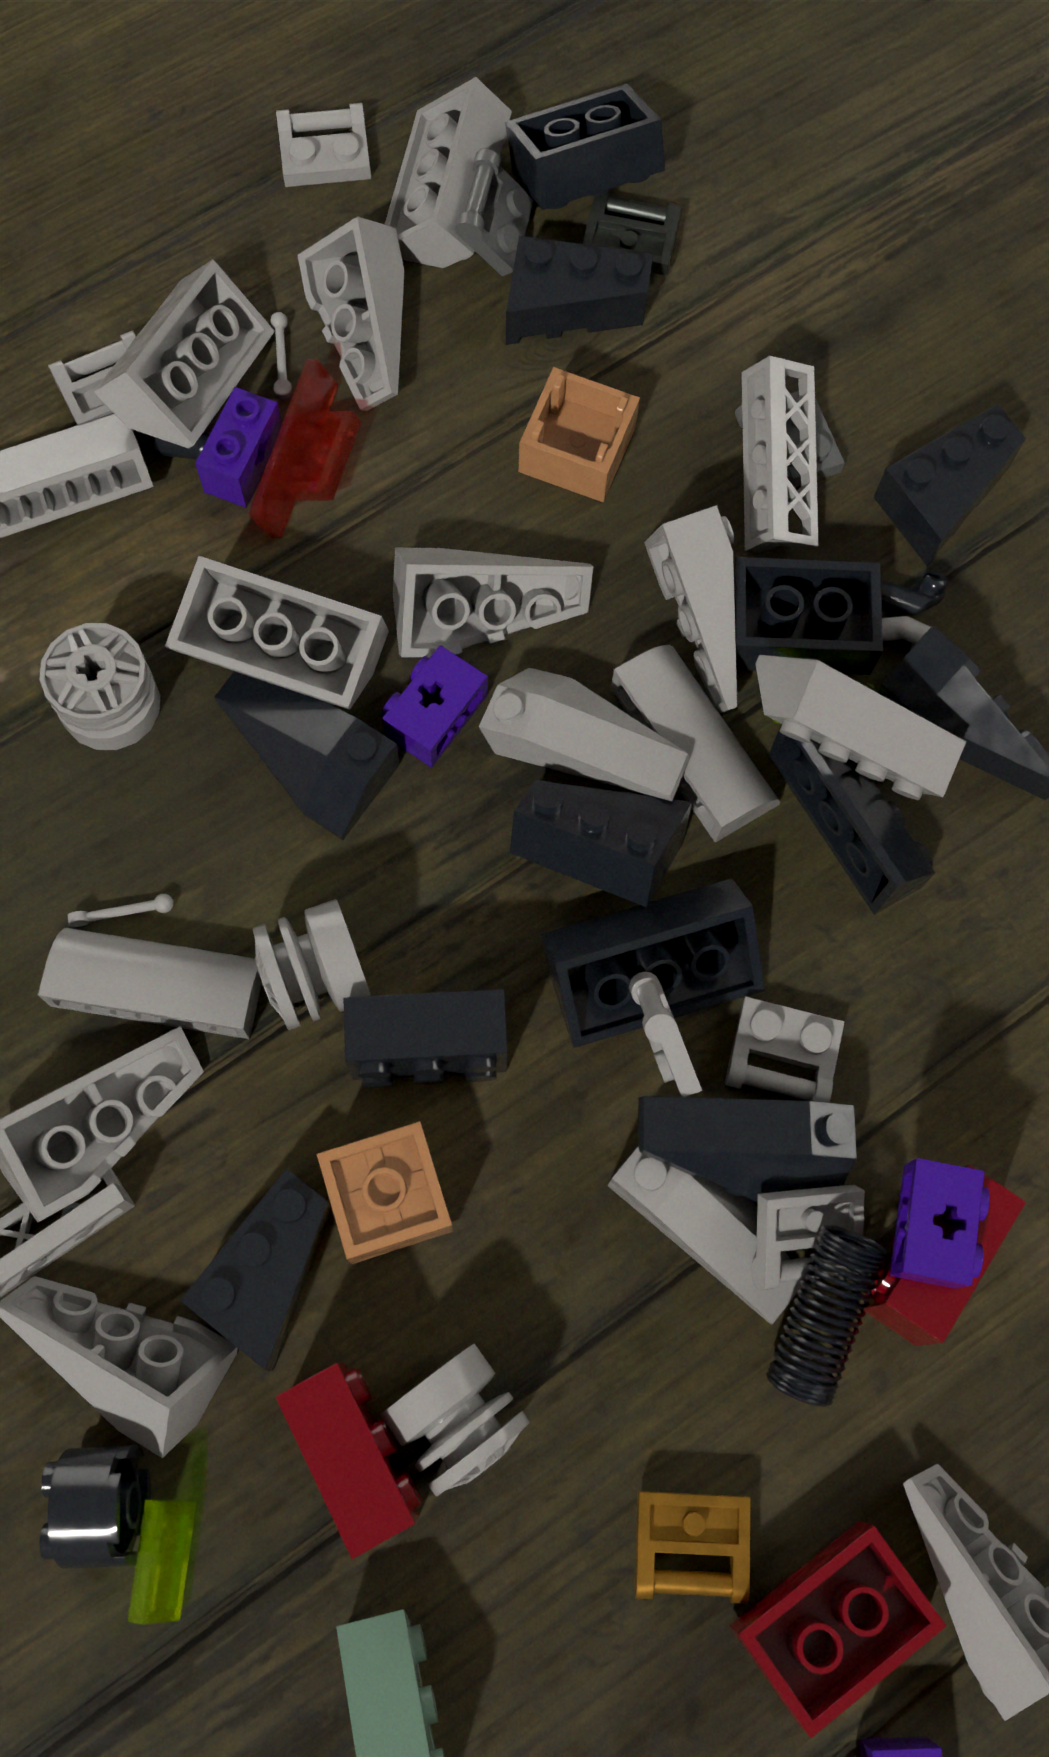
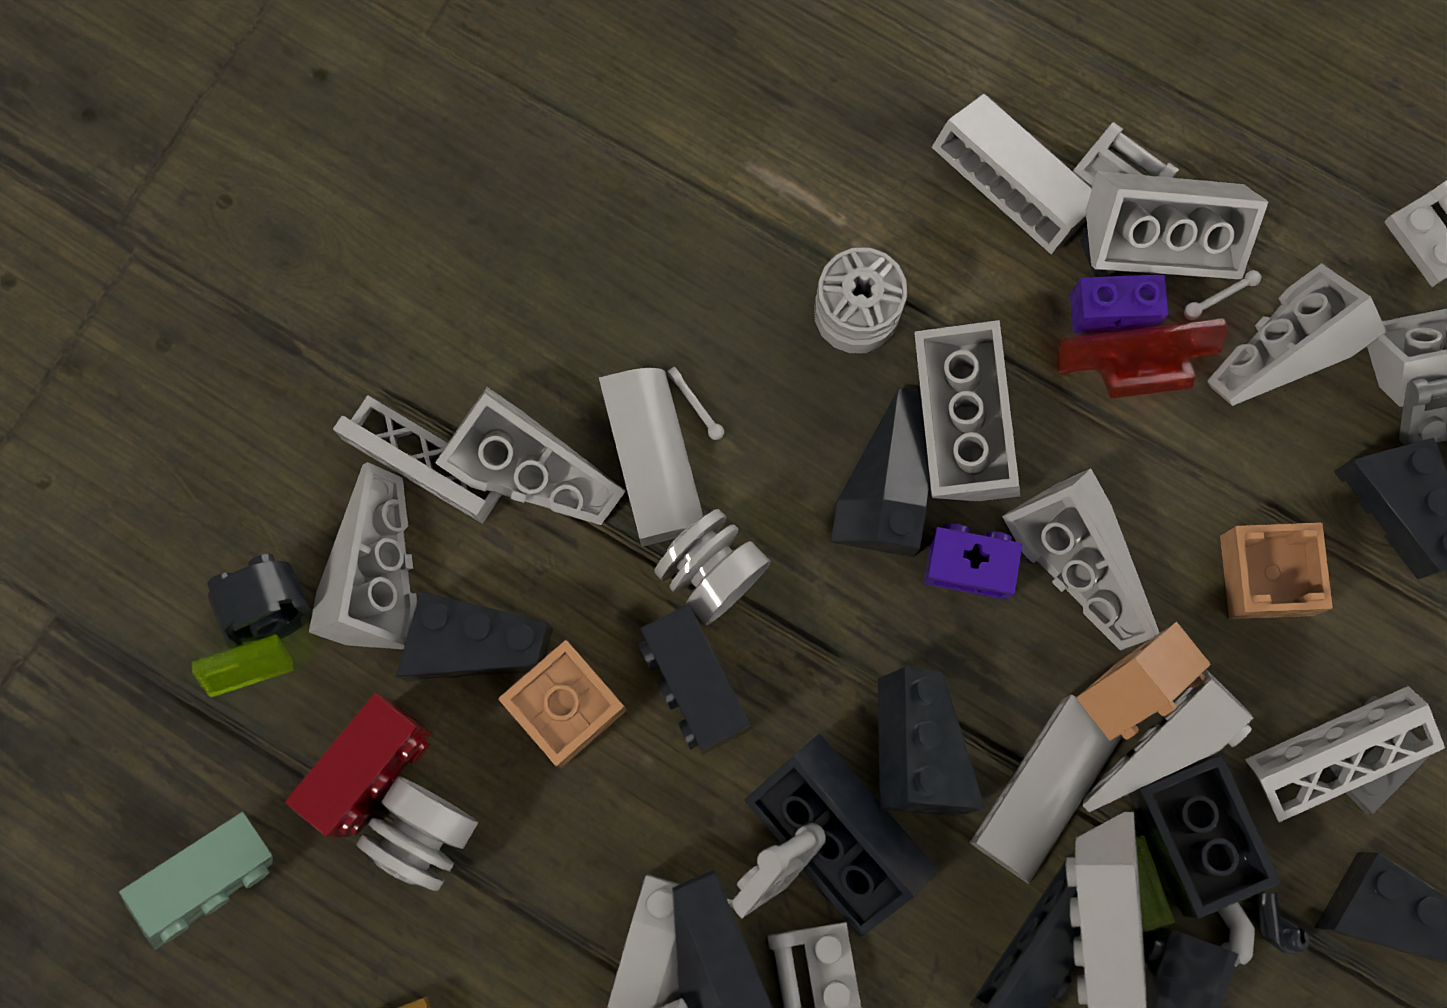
camera: 70 degrees right, 5 degrees up
light grey wedge [479,668,690,801] -> none
none -> medium nougat container [1076,622,1211,741]

